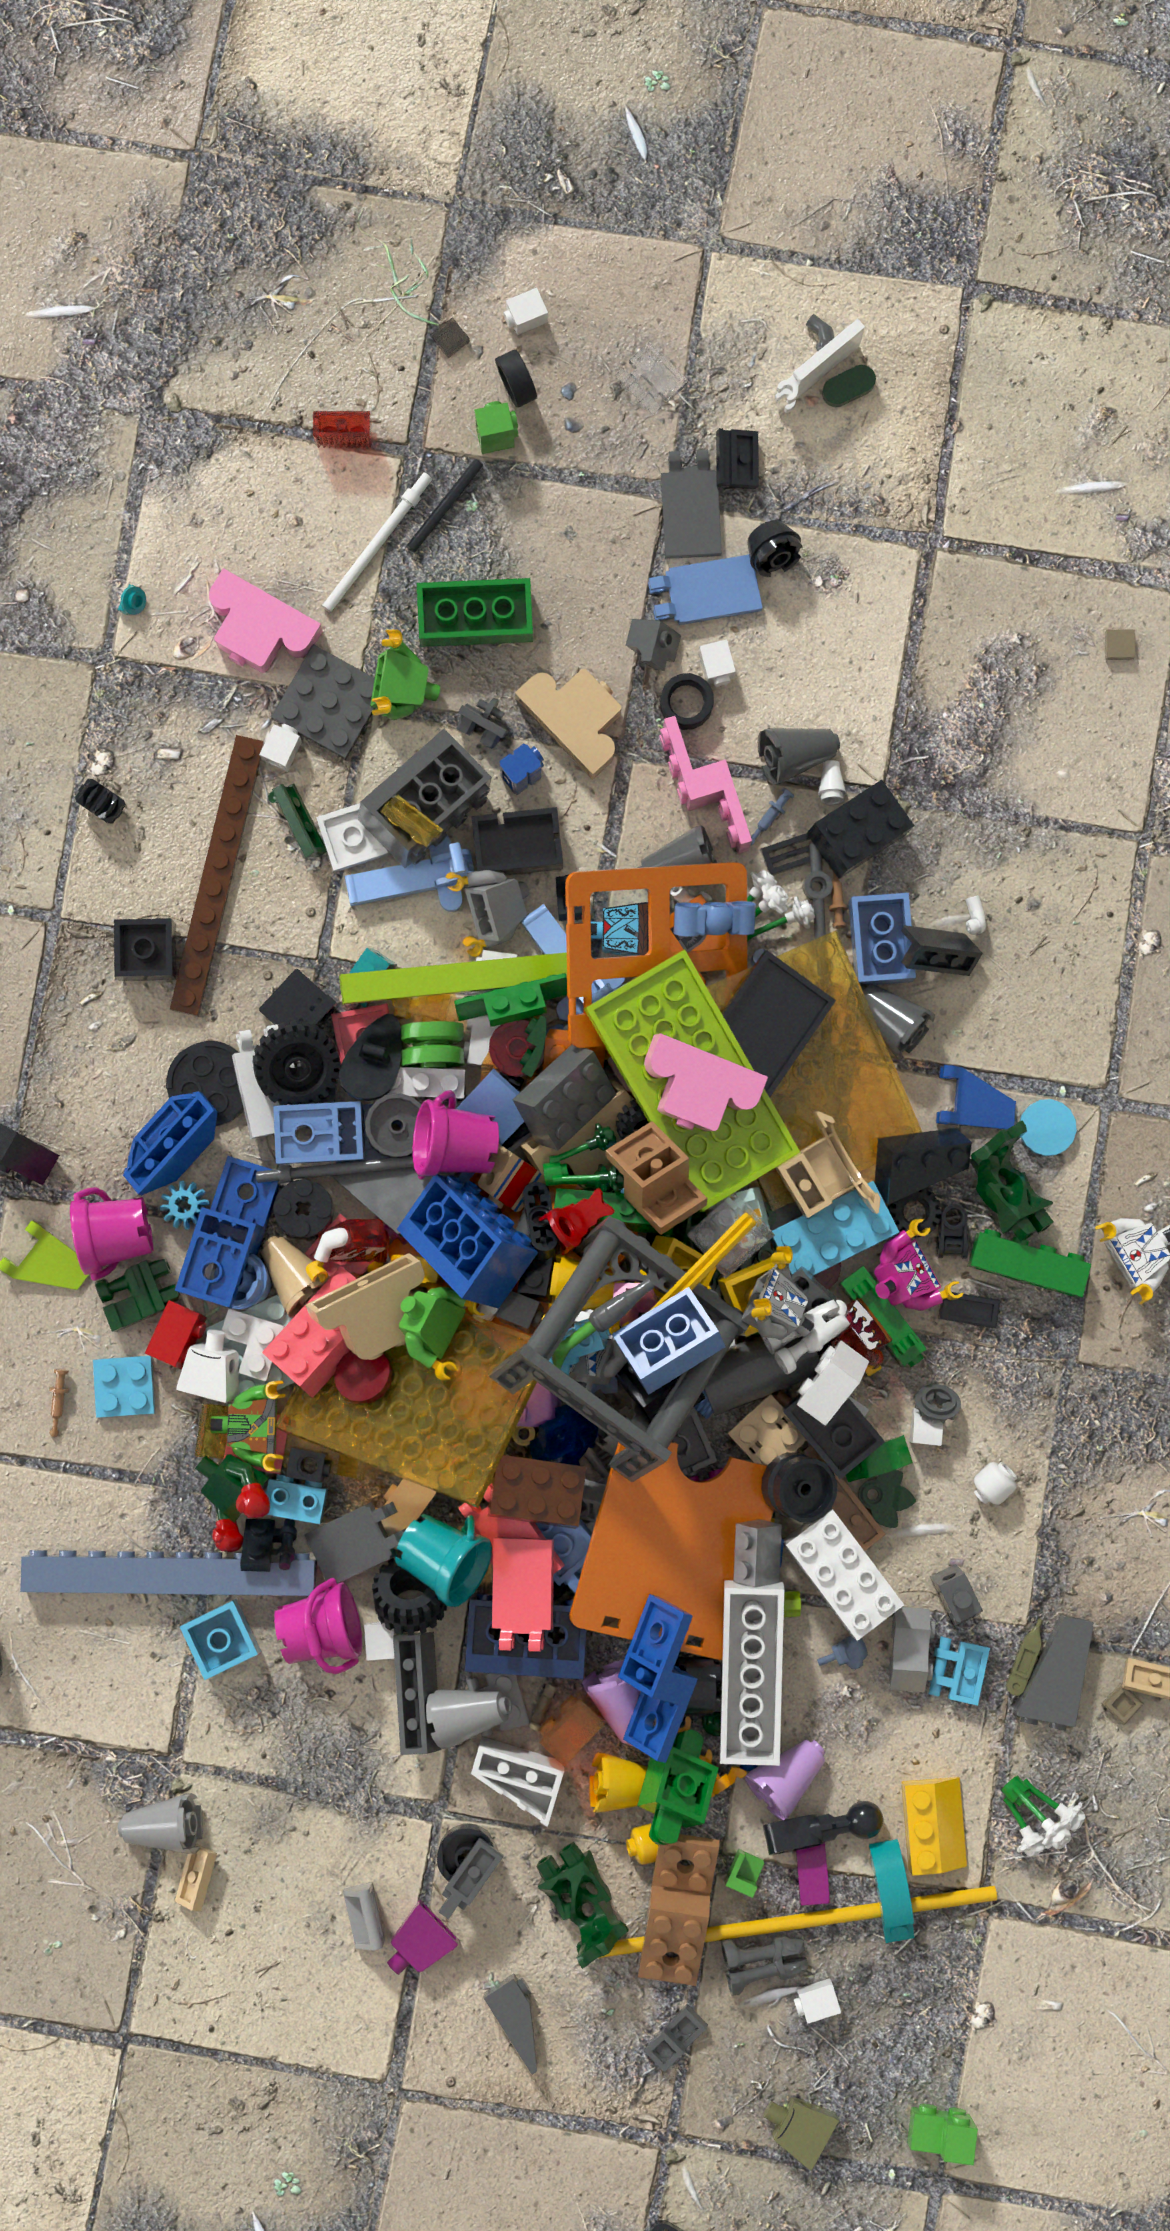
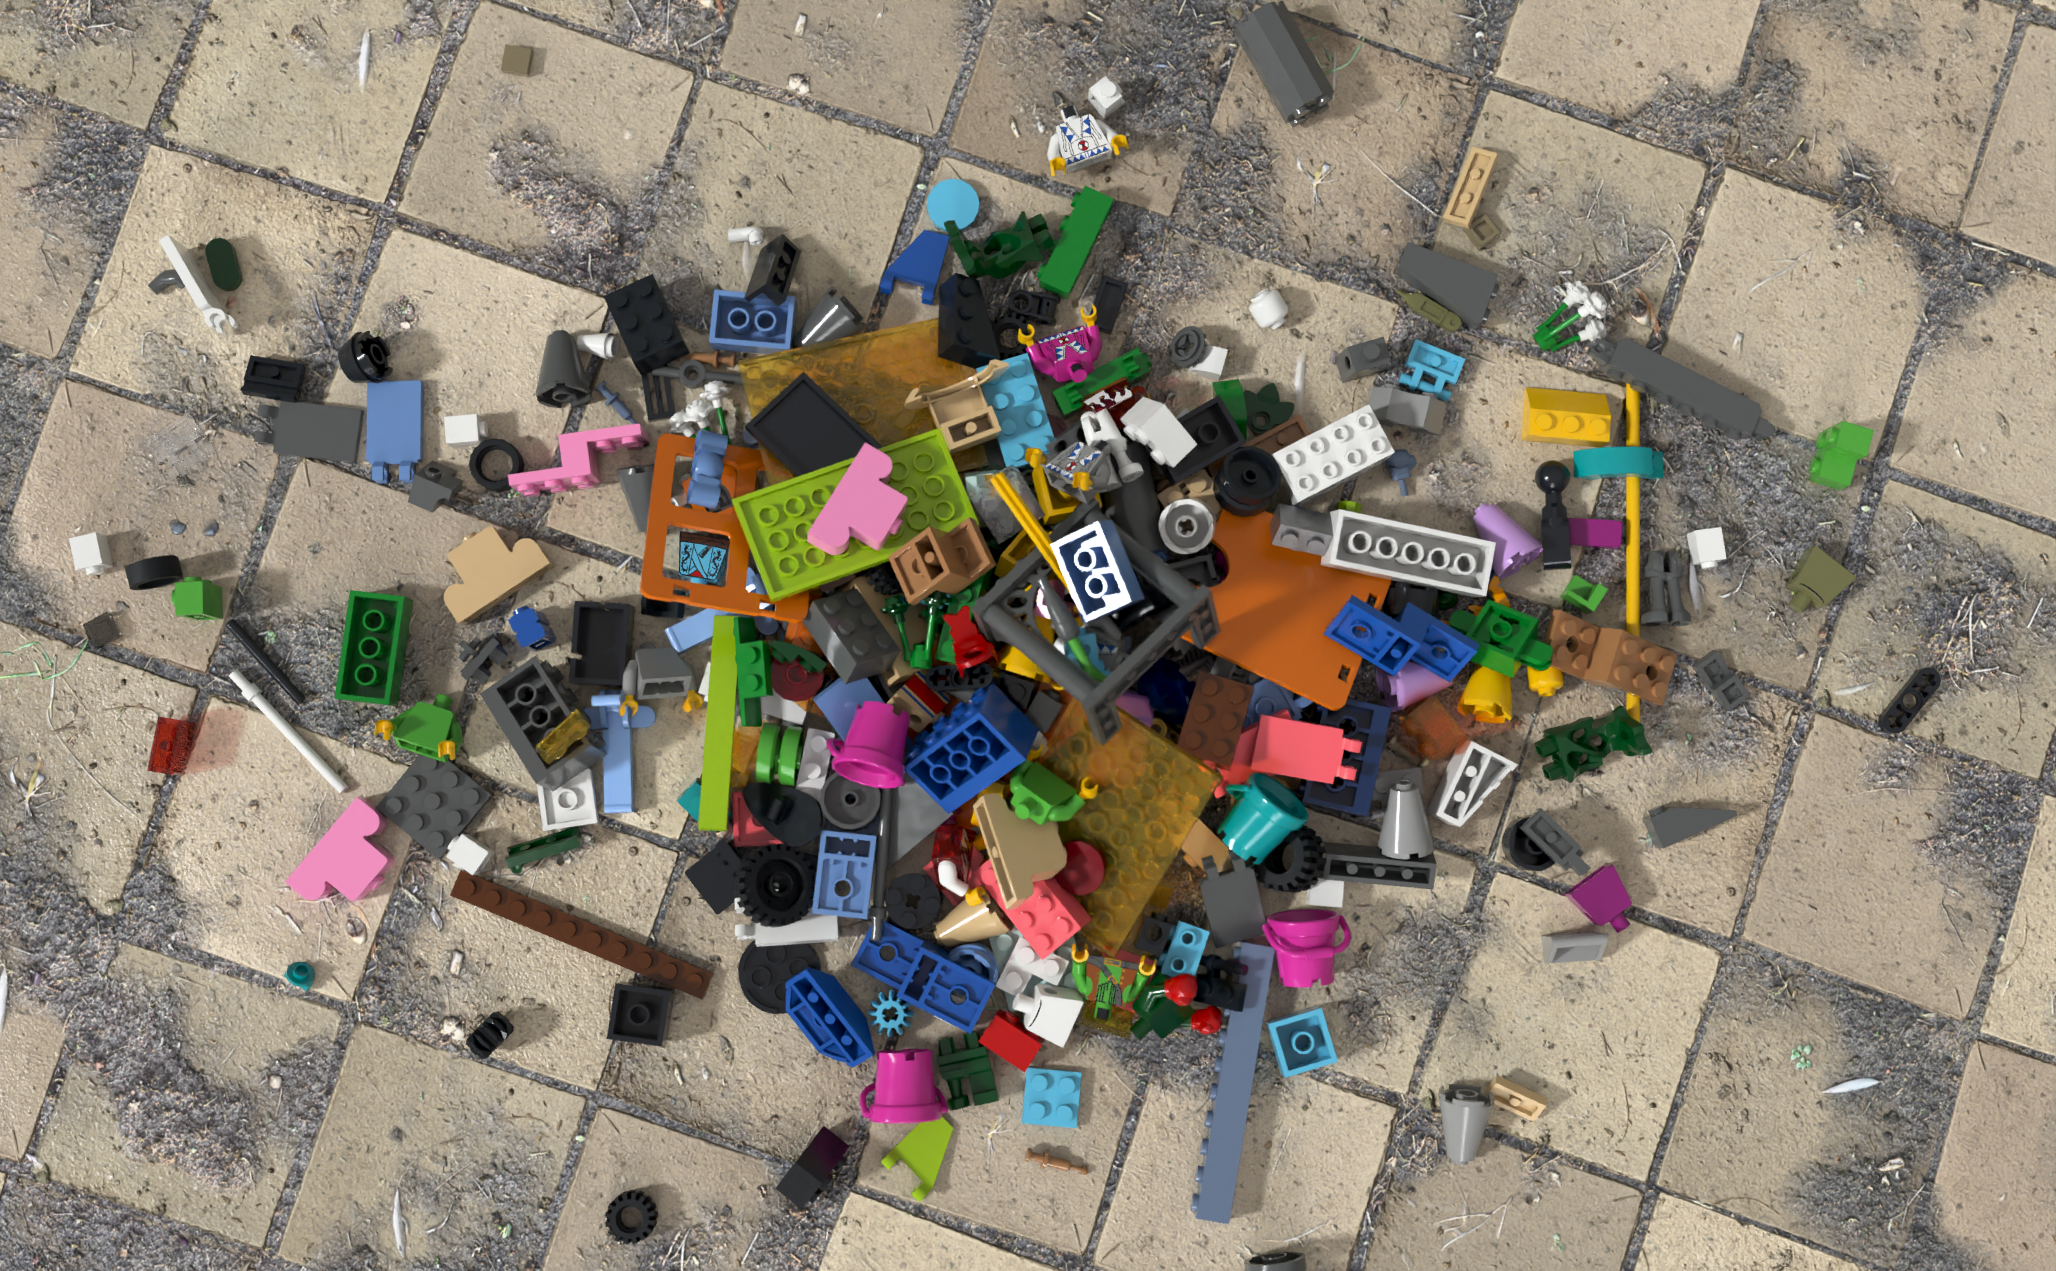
camera: 80 degrees left, 0 degrees up
none -> white brick [1158,497,1217,554]
none -> dark grey hinge [1587,338,1775,441]

